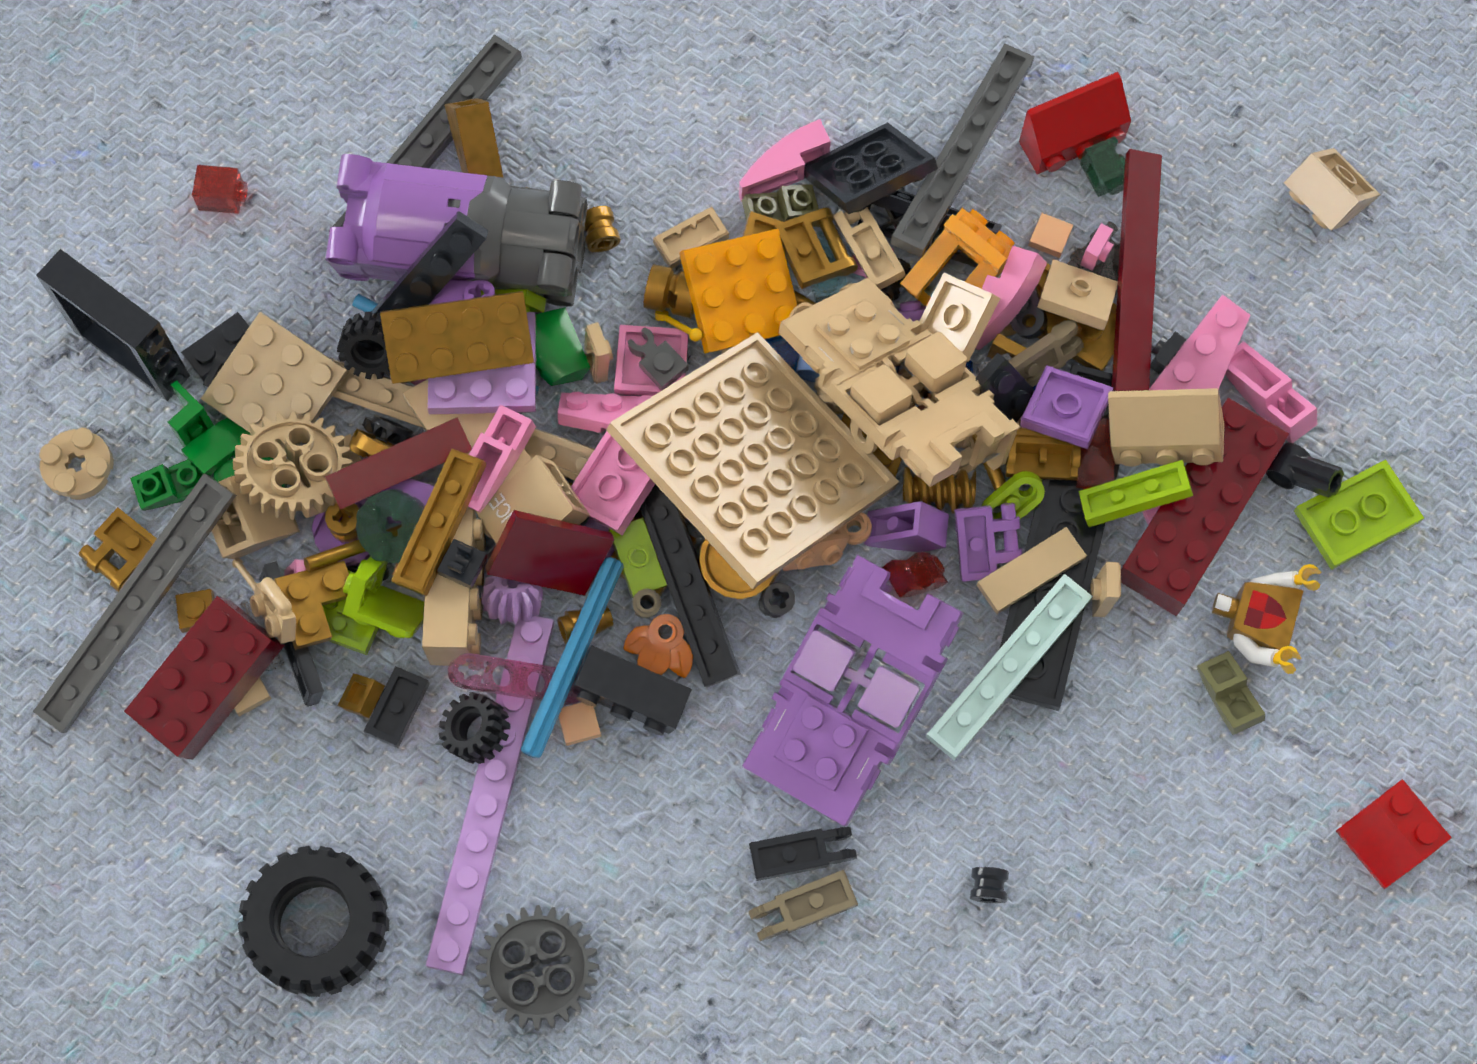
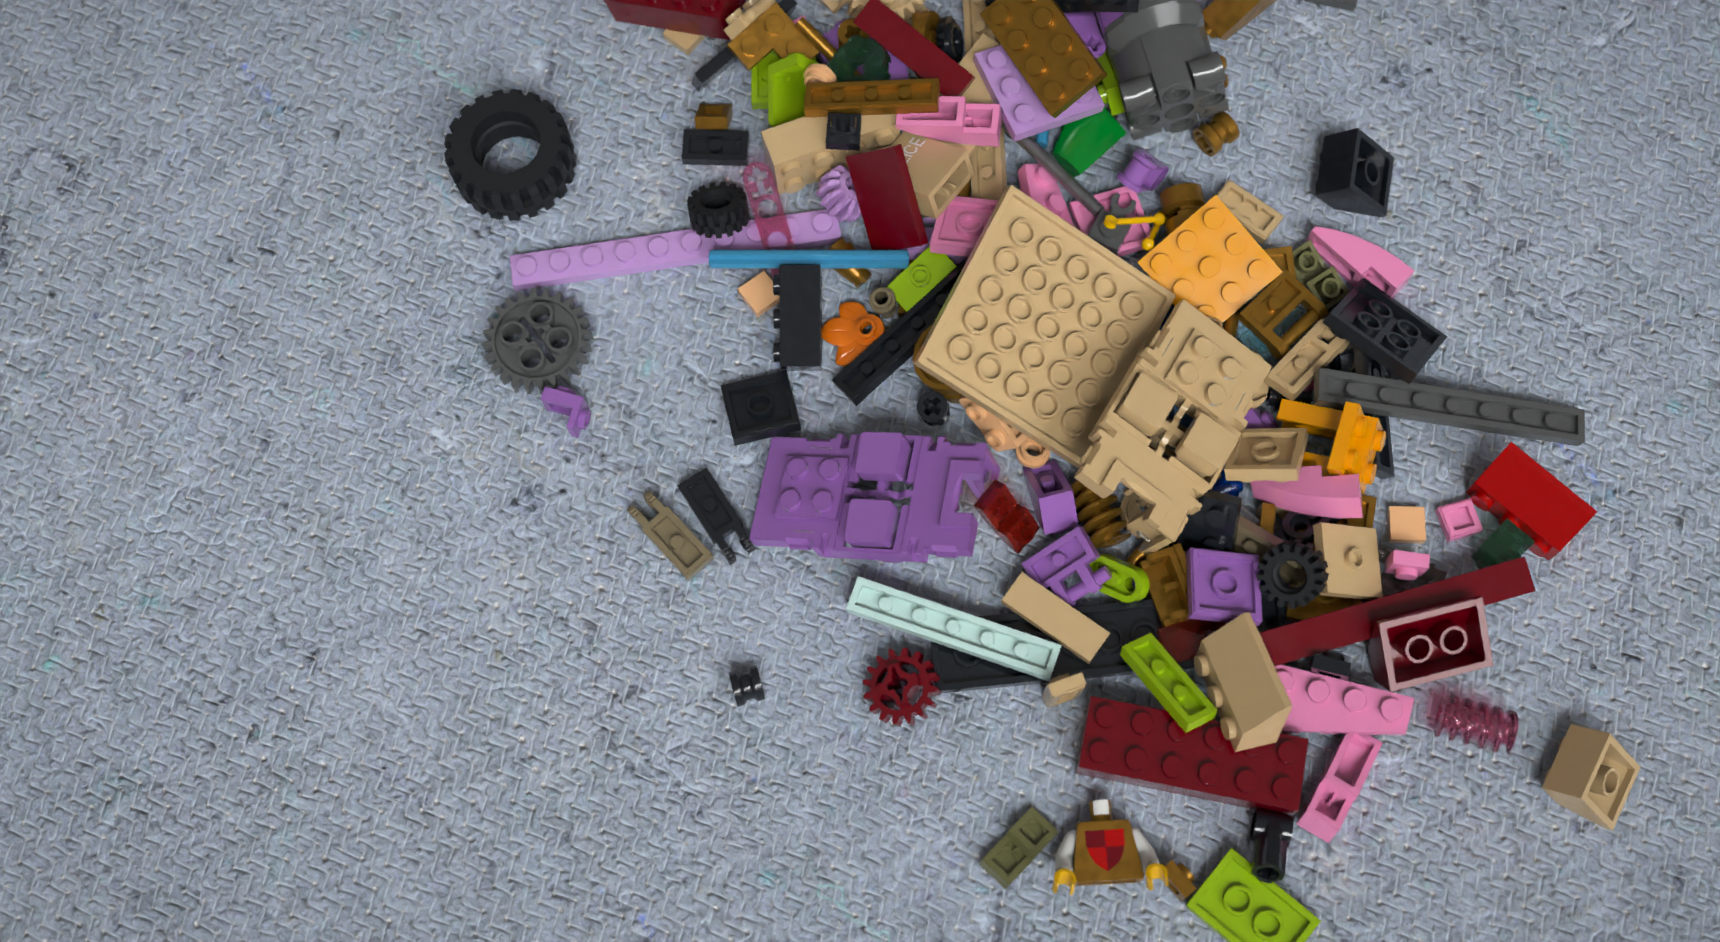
camera: 75 degrees right, 0 degrees up
tan plate [584,322,613,384] -> none
none -> medium lavender bracket [541,386,591,438]
none -> black plate [720,370,801,446]
none -> light nougat plate [804,64,837,86]
none -> dark red gear [862,647,941,727]
none -> flat silver bar [1001,123,1104,217]
none -> yellow hinge [1103,212,1166,229]
none -> medium lavender piece [1116,148,1169,193]
none -> pearl gold plate [1165,860,1197,902]
none -> black tyre [1257,539,1329,609]
none -> black slope [1315,128,1394,217]
none -> dark red slope [1368,595,1494,692]
none -> clear pink piece [1434,694,1519,754]
none -> bright pink tile [1435,498,1483,543]

